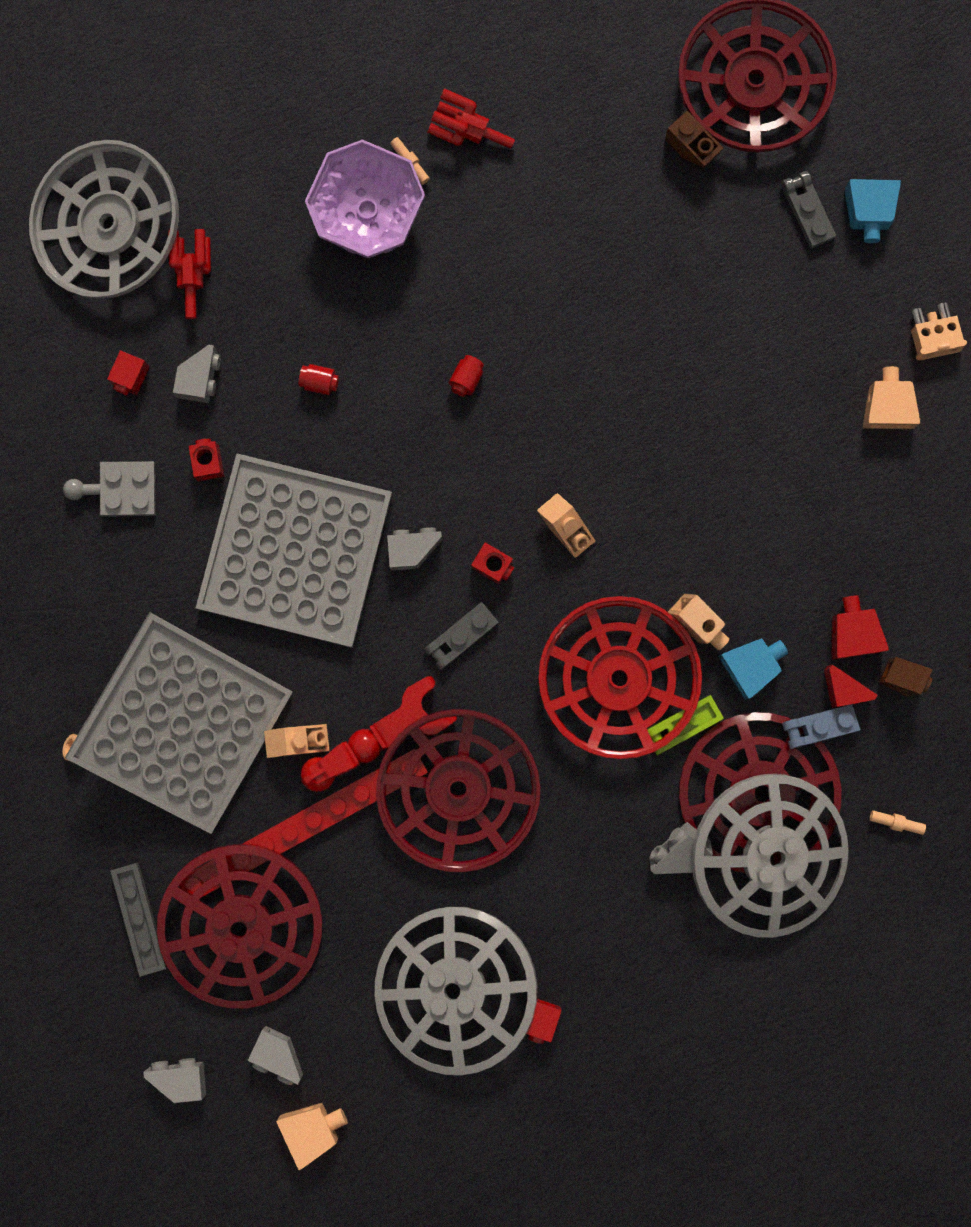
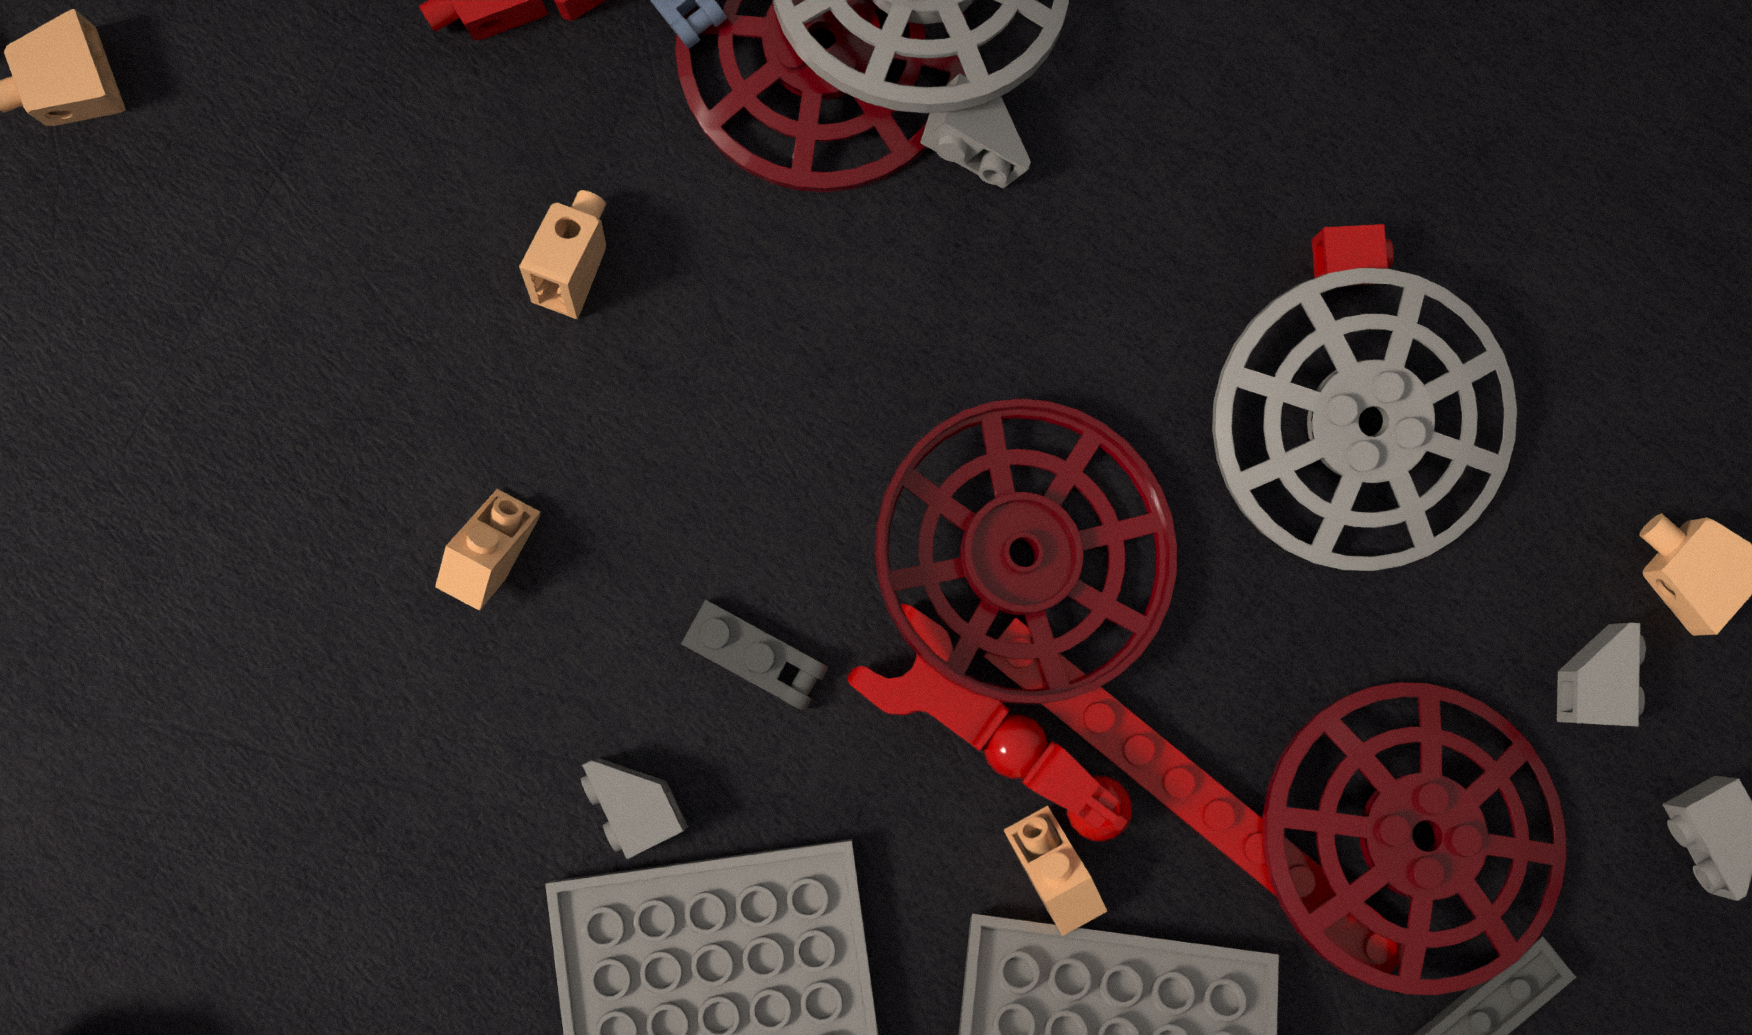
camera: 115 degrees left, 0 degrees up
red brick [449,355,484,397] -> none
red brick [471,542,514,584] -> none
red dish [539,596,702,759] -> none
lime plate [647,695,724,755] -> none
dark azure torso [718,638,788,700] -> none

